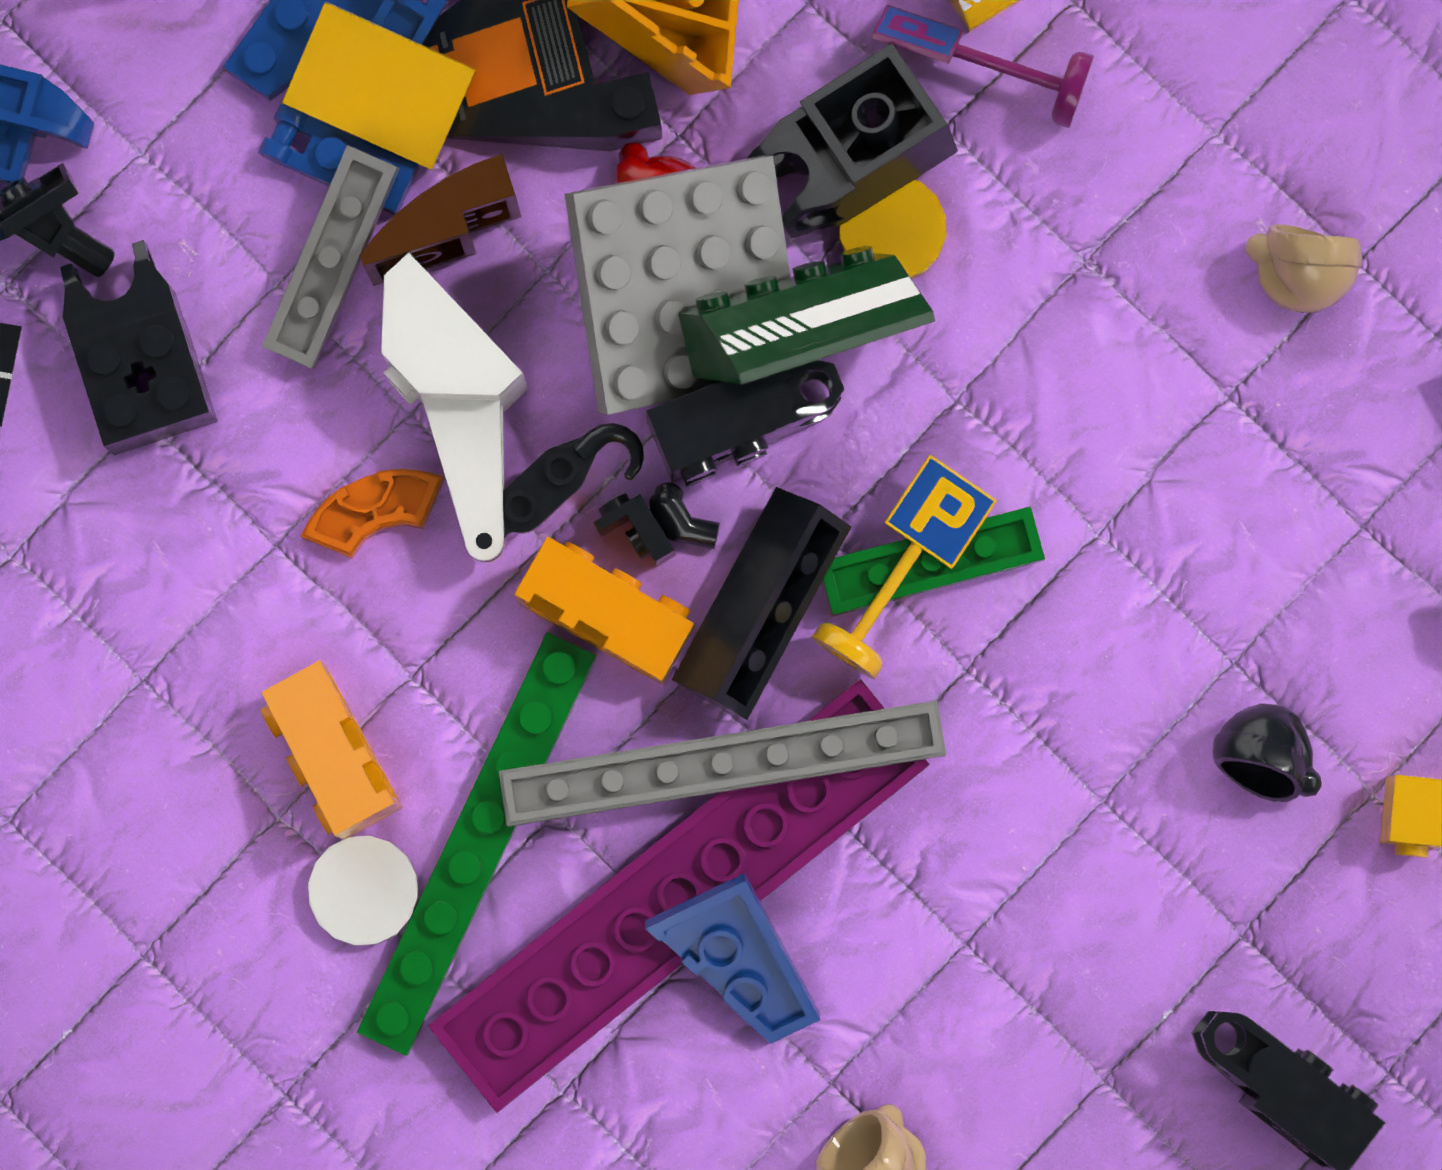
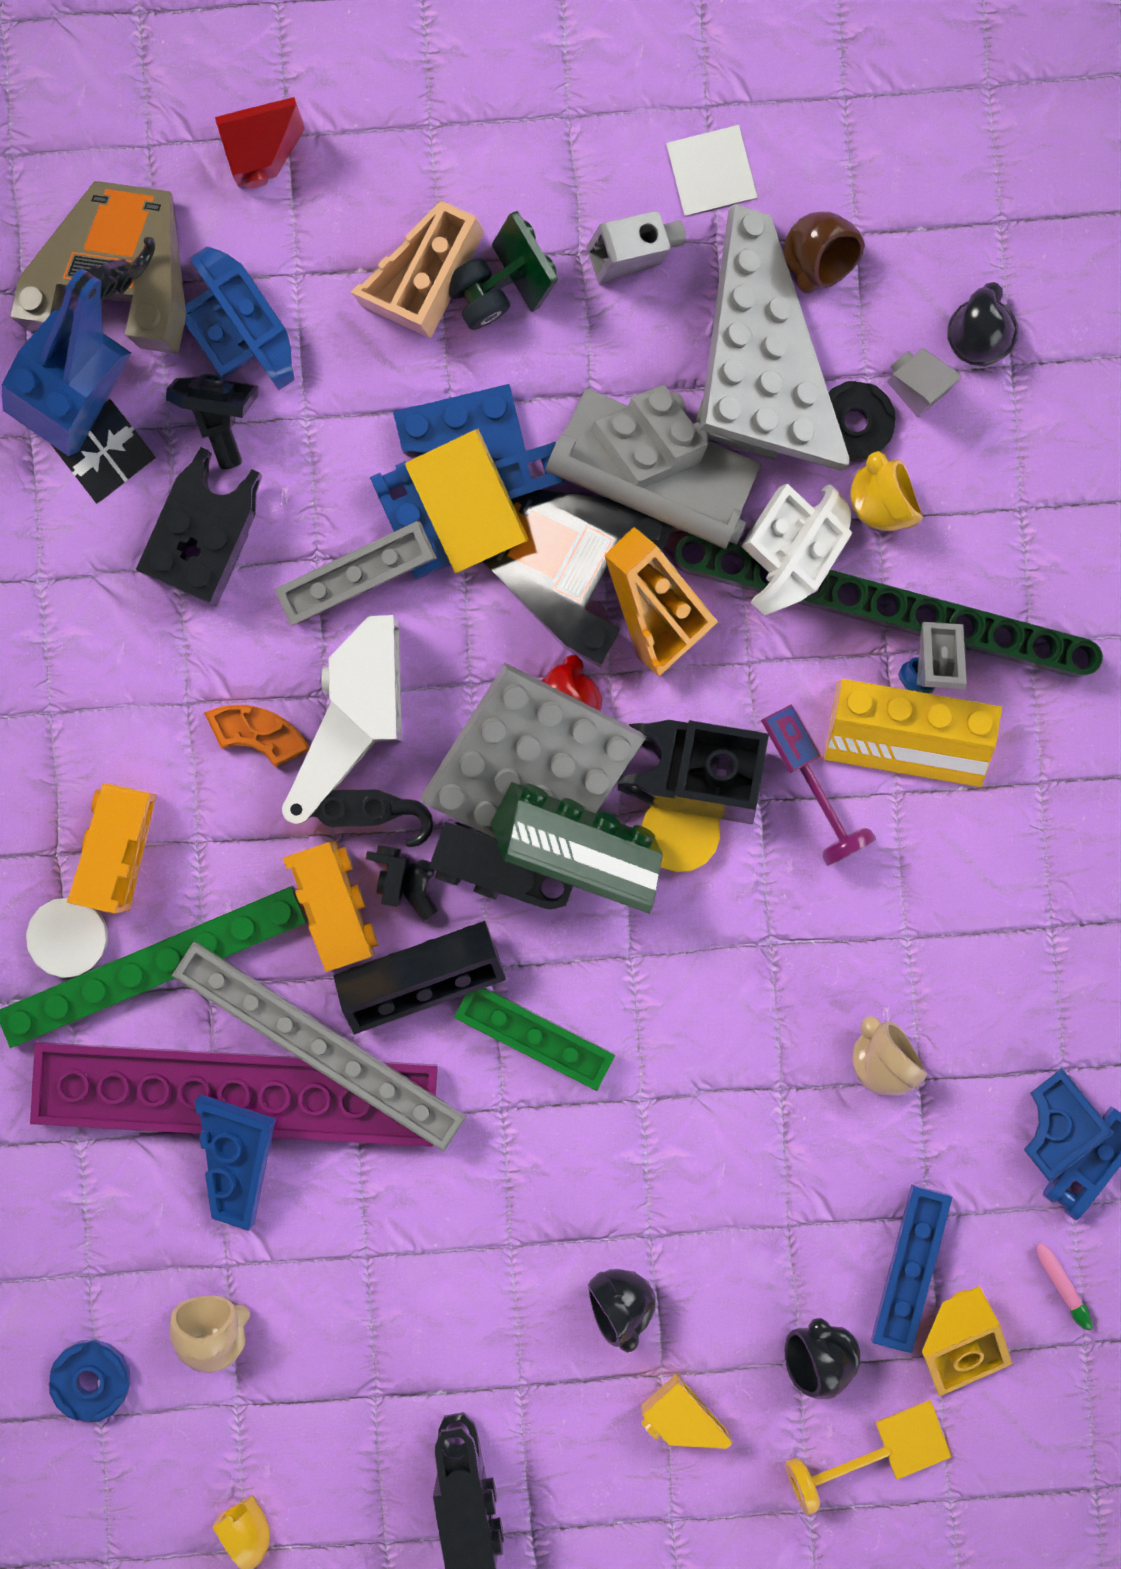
camera: 40 degrees right, 5 degrees up
reddish brown slope [360,153,522,286] -> none
piece [811,454,997,680] -> none

